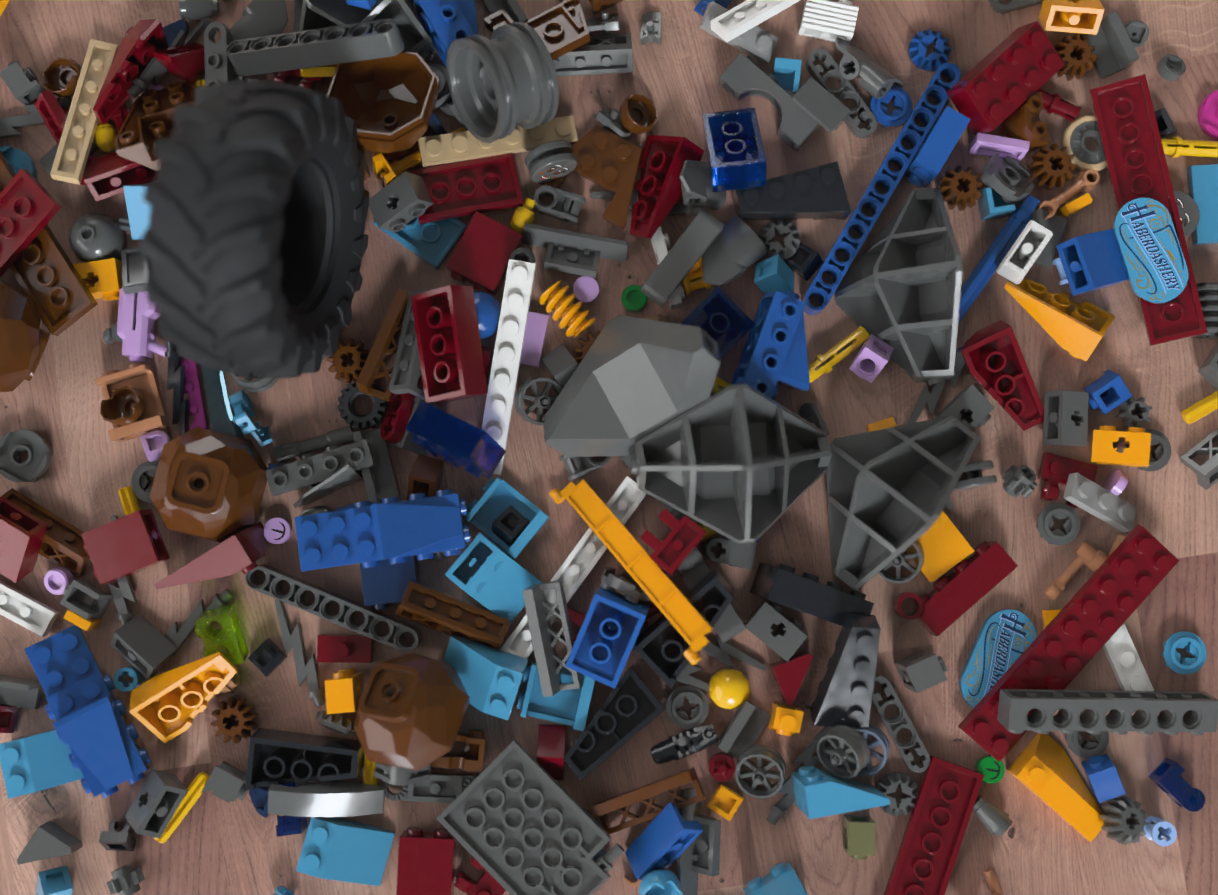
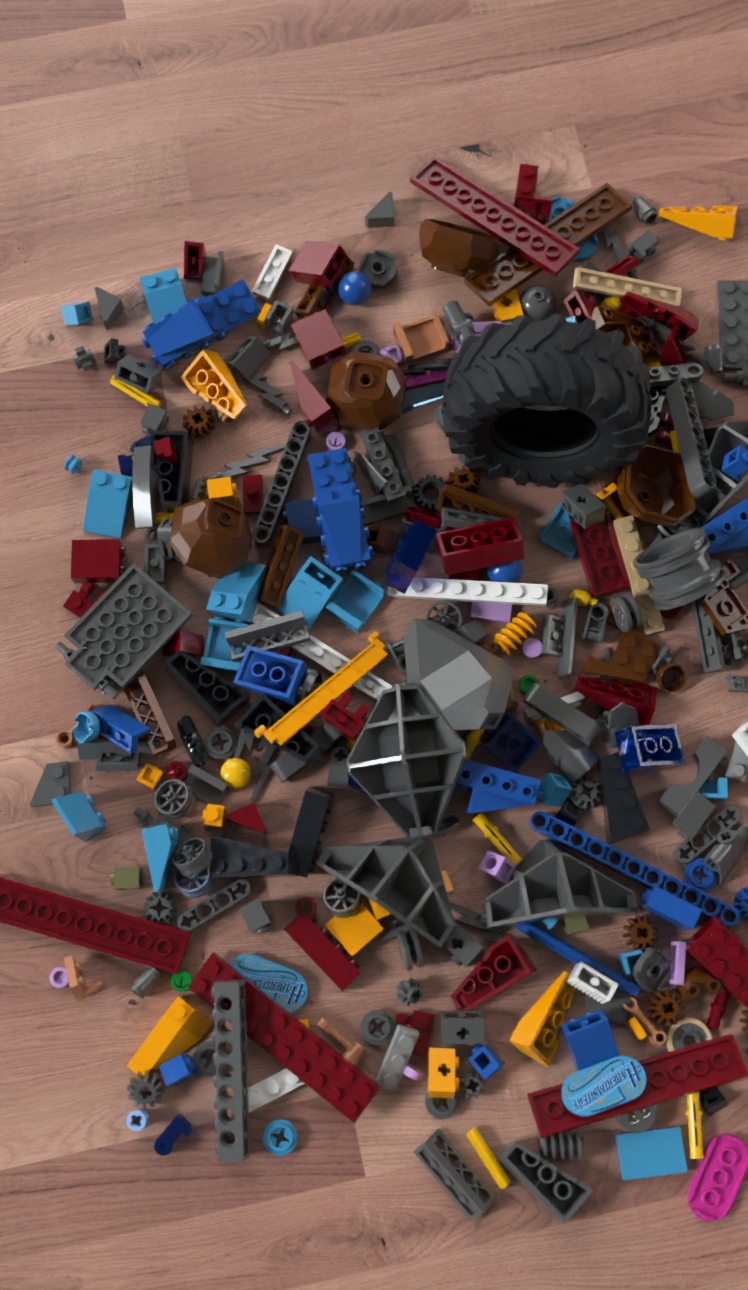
camera: 85 degrees right, 10 degrees down
reddish brown hair [42,57,82,97] -> none
lavender tile [44,566,73,595] -> none
reddish brown hair [100,386,145,426] -> none
dark azure bush [114,666,142,692] -> none
dark blue tile [163,18,189,47] -> none
clear neon green brick [195,604,249,665] -> none
dark azure piece [230,390,273,447] -> none
black tile [248,638,288,677] -> none
dark blue tile [429,113,448,135] -> none
reddish brown cylinder [431,729,486,772] -> none
dark red brick [446,211,524,296] -> none
black slope [491,505,530,547] -> none
dark grey brick [744,601,808,662] -> none
none -> dark red piece [154,437,178,463]
none -> blue piece [338,271,372,306]
none -> dark grey piece [442,300,475,346]

